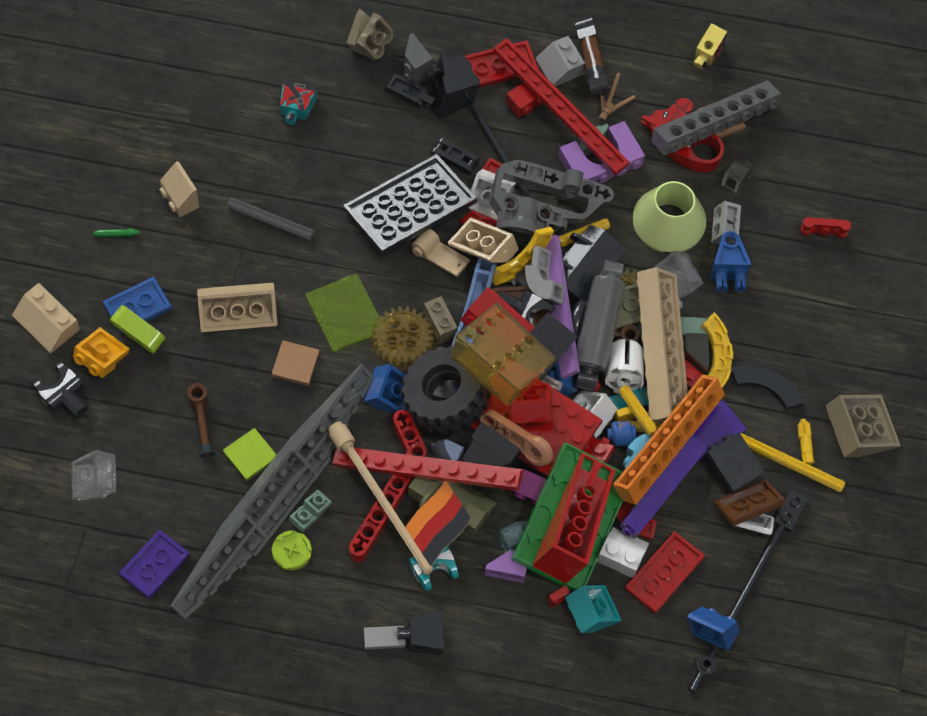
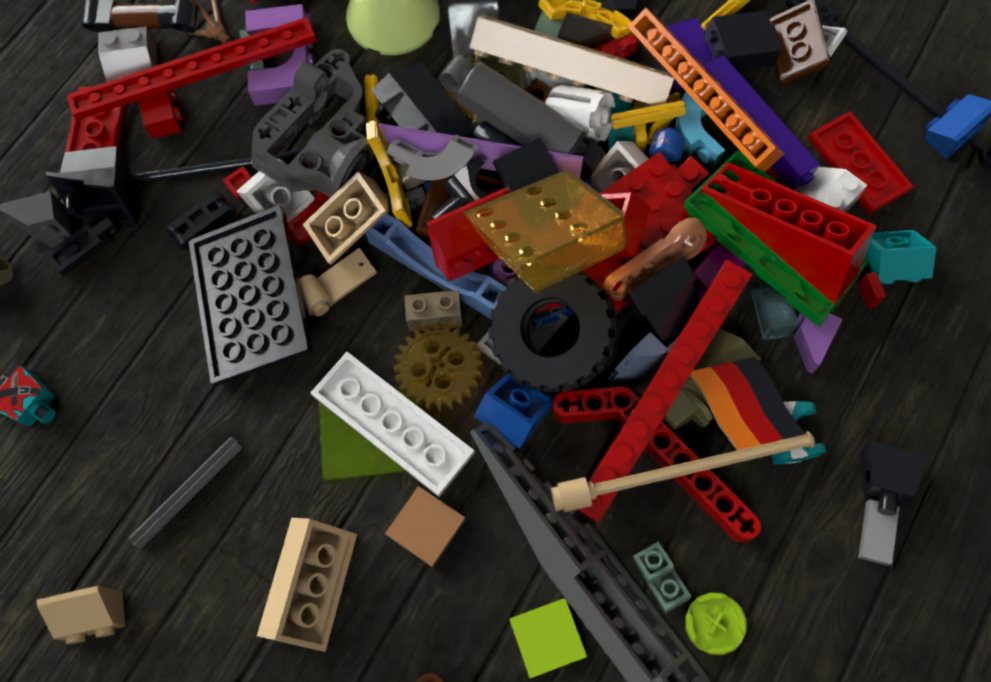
camera: 60 degrees left, 5 degrees up
none -> white plate [311,352,475,497]

